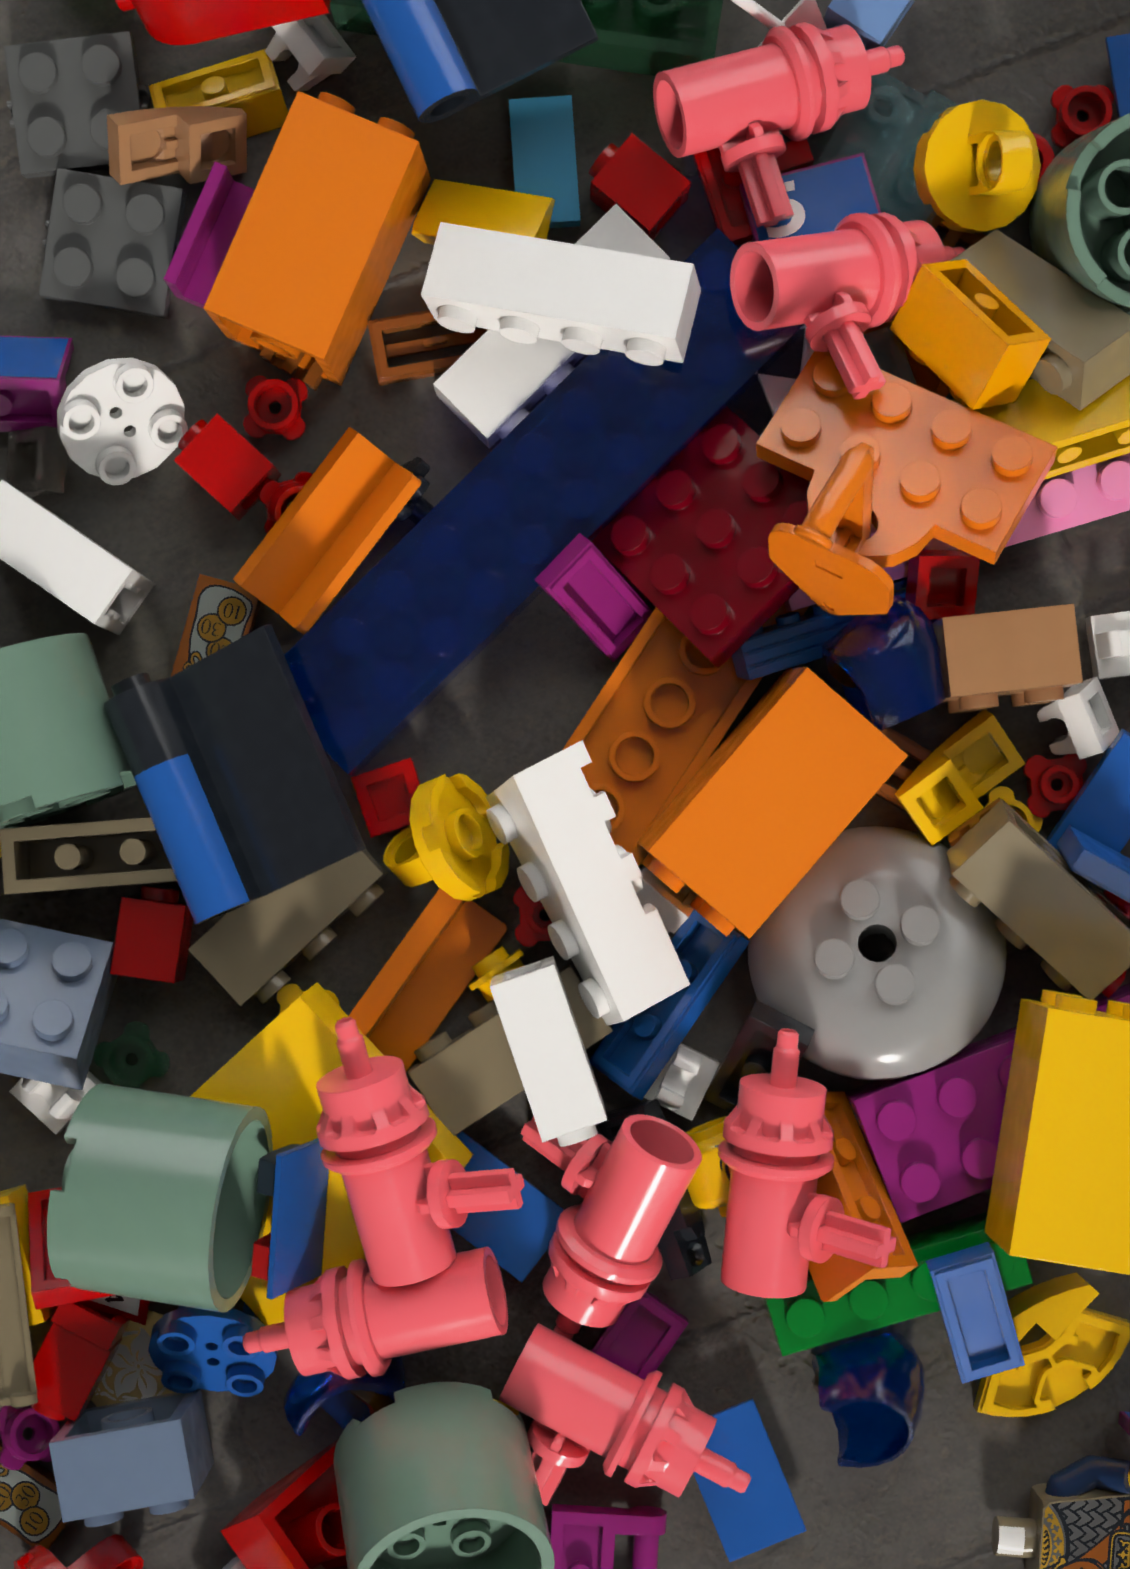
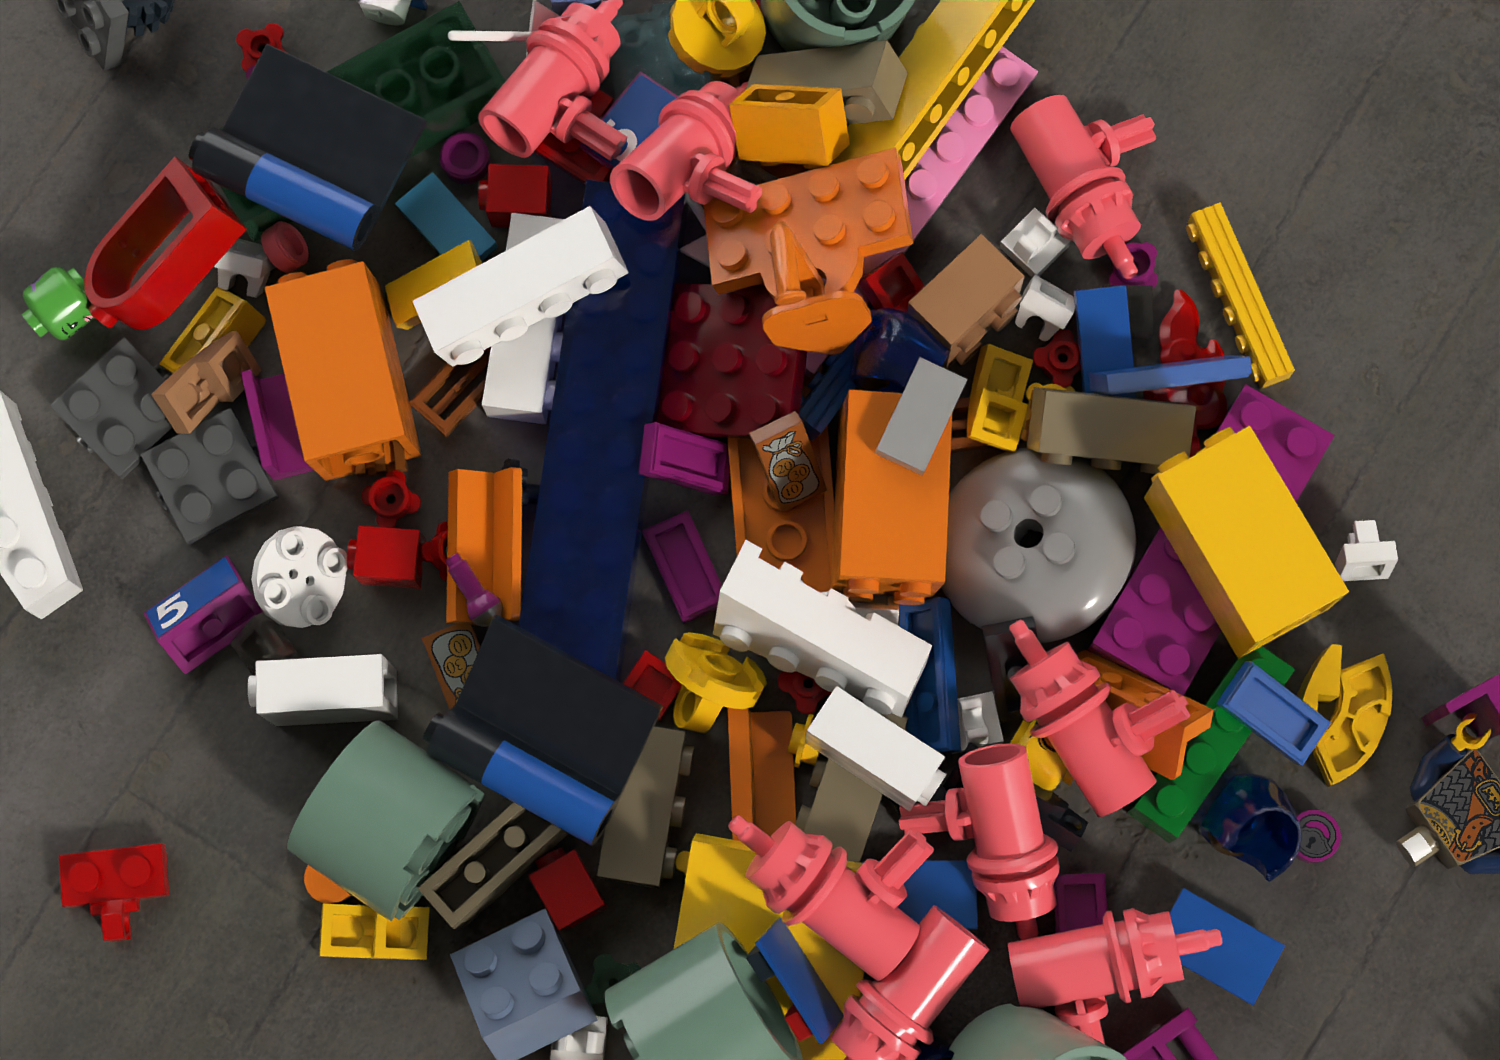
camera: 30 degrees left, 10 degrees down
none -> coral tile [261,221,309,273]
none -> magenta tile [440,132,490,184]
none -> magenta piece [445,553,503,626]
none -> magenta tile [642,510,722,624]
none -> tile [749,411,827,512]
none -> light grey tile [875,357,967,476]
none -> tile [1286,810,1341,863]

